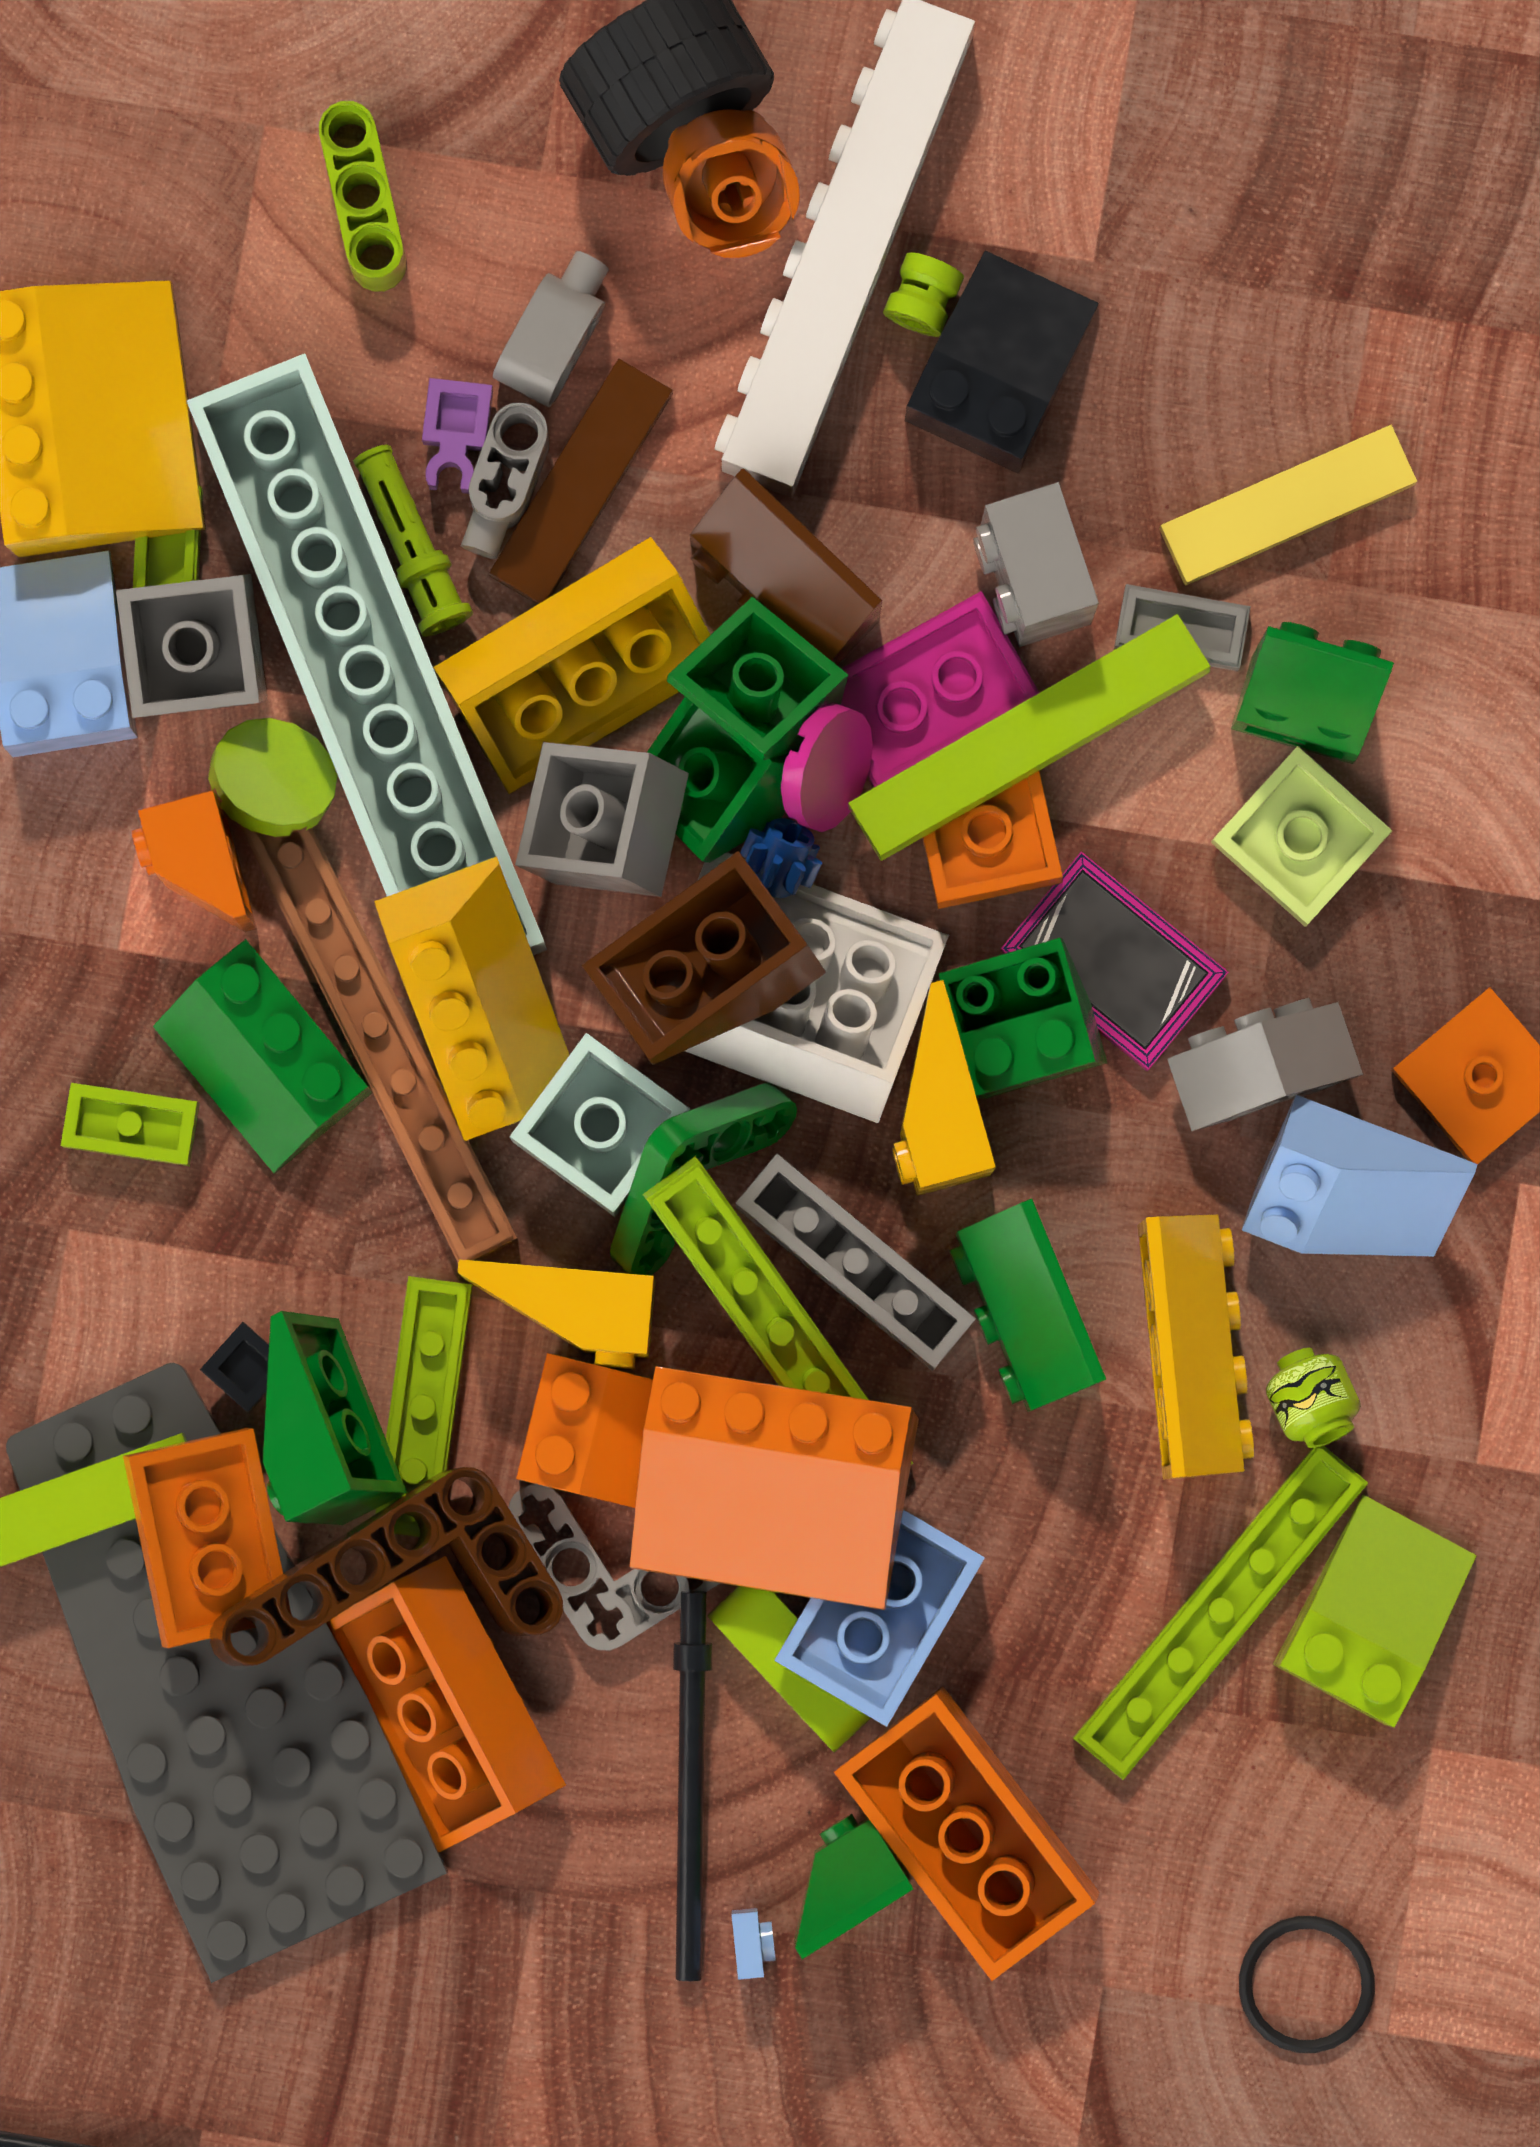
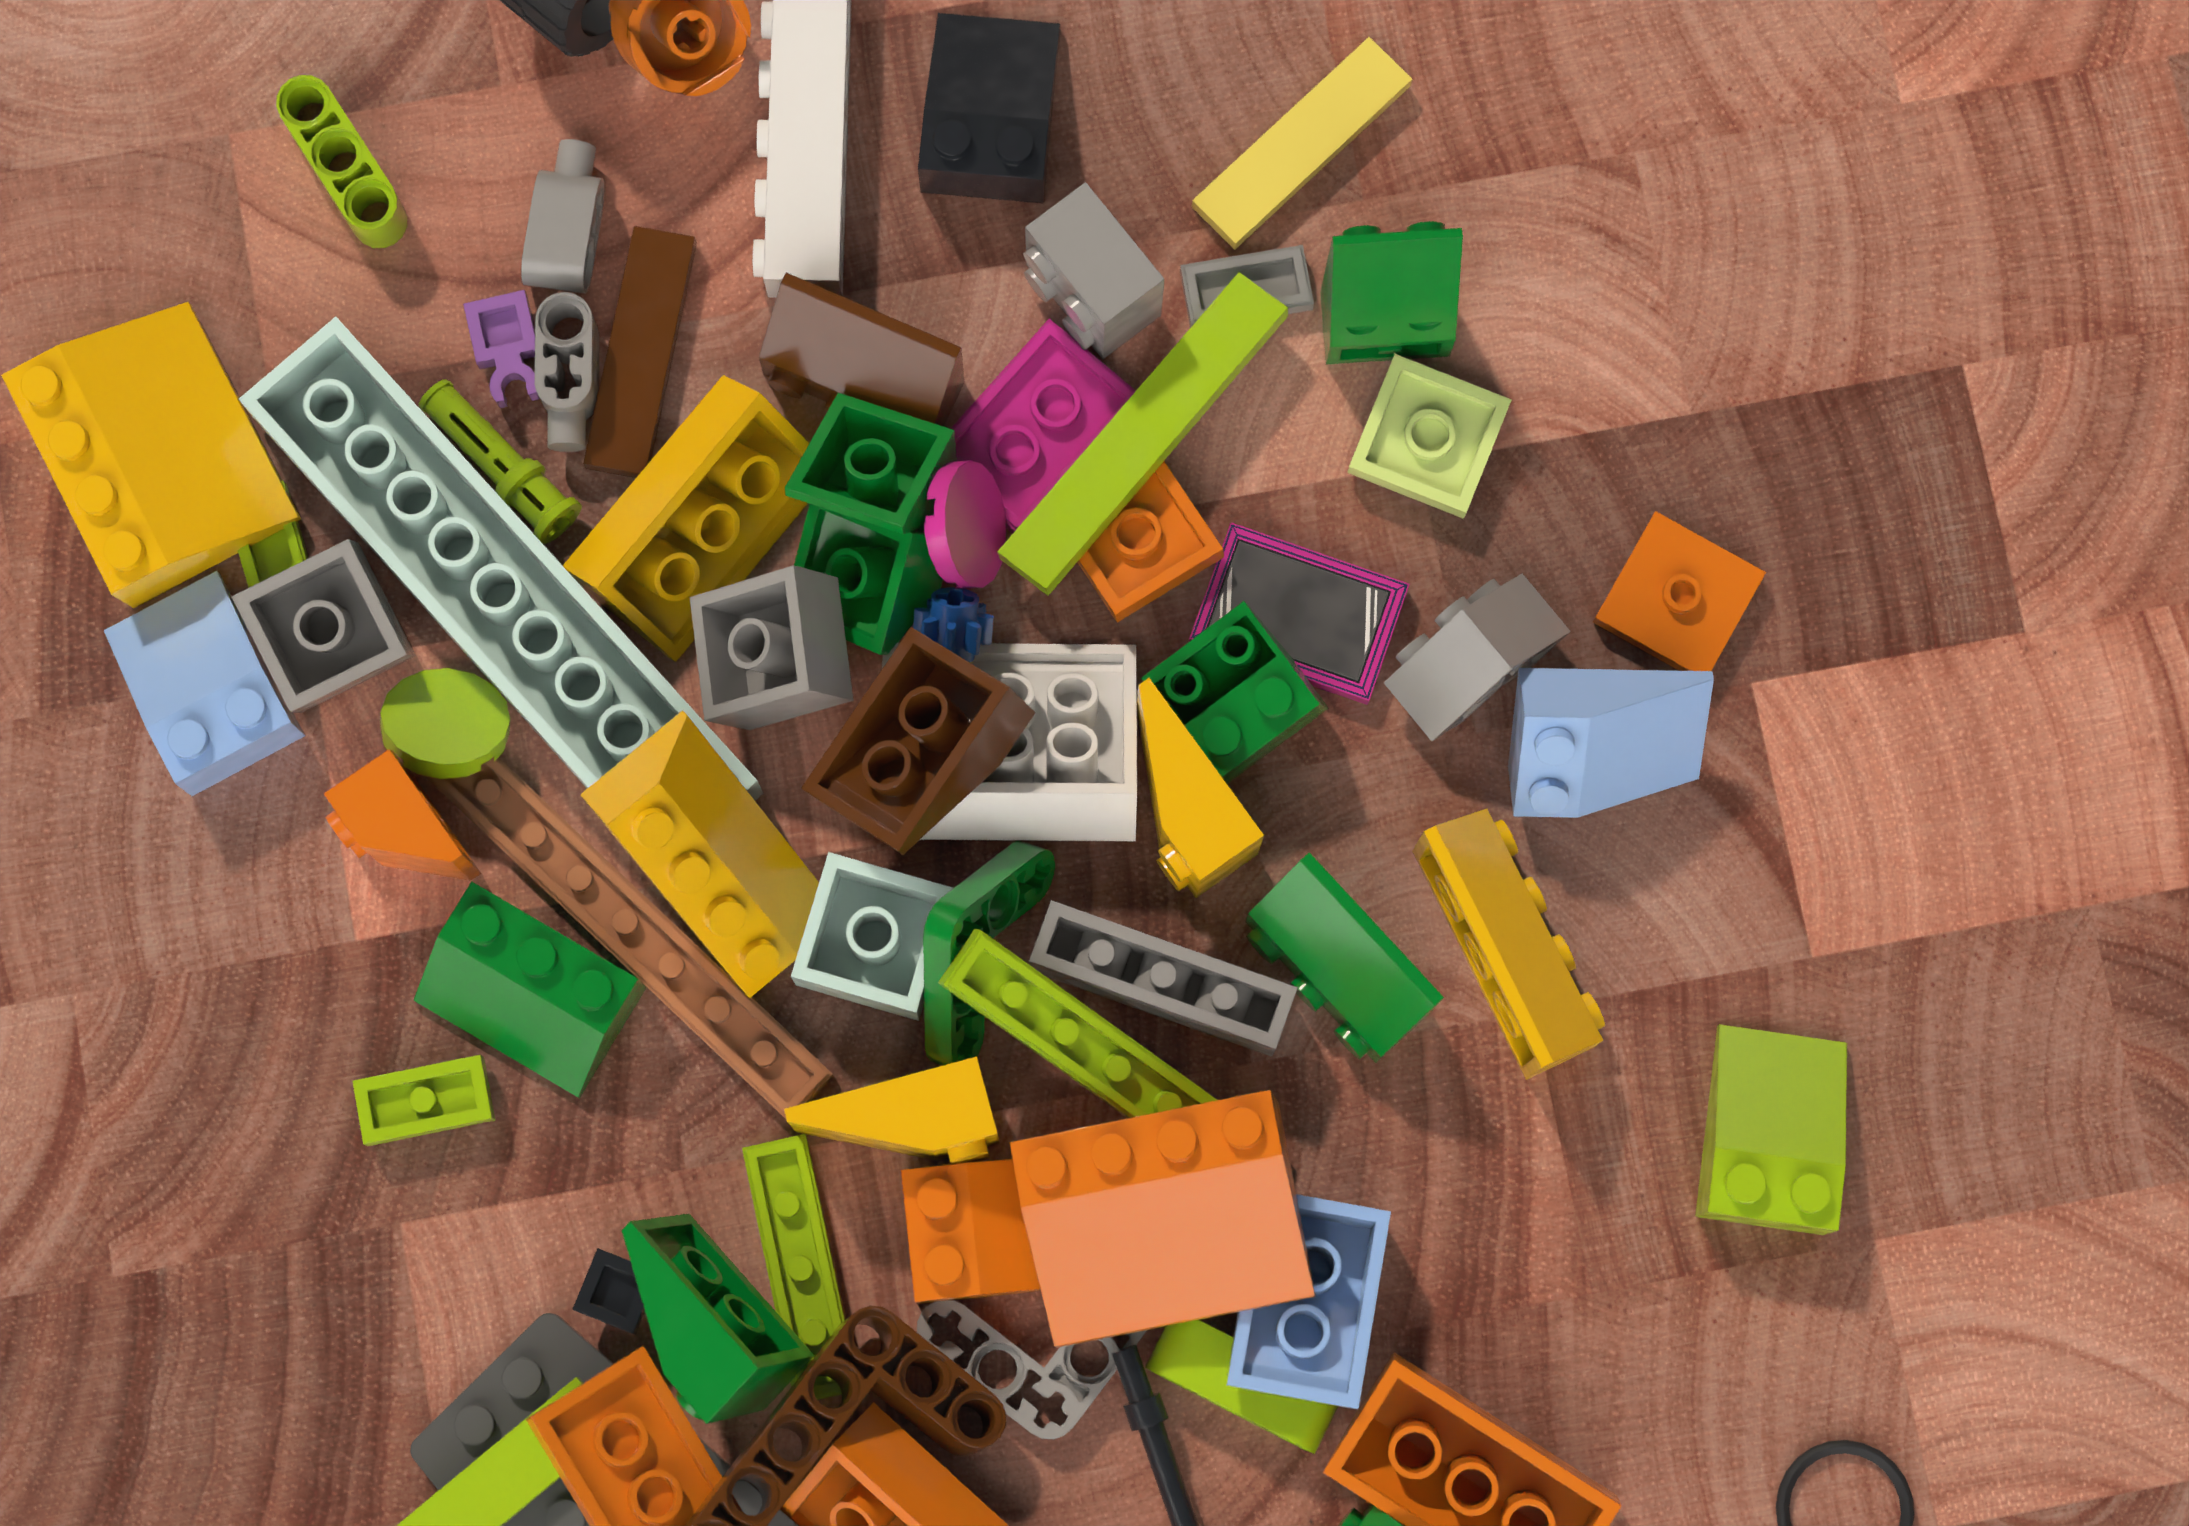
camera: 20 degrees left, 5 degrees down
lime wheel [883,252,964,337] -> none
lime tile [1073,1445,1368,1780] -> none
lime head [1266,1347,1361,1448] -> none

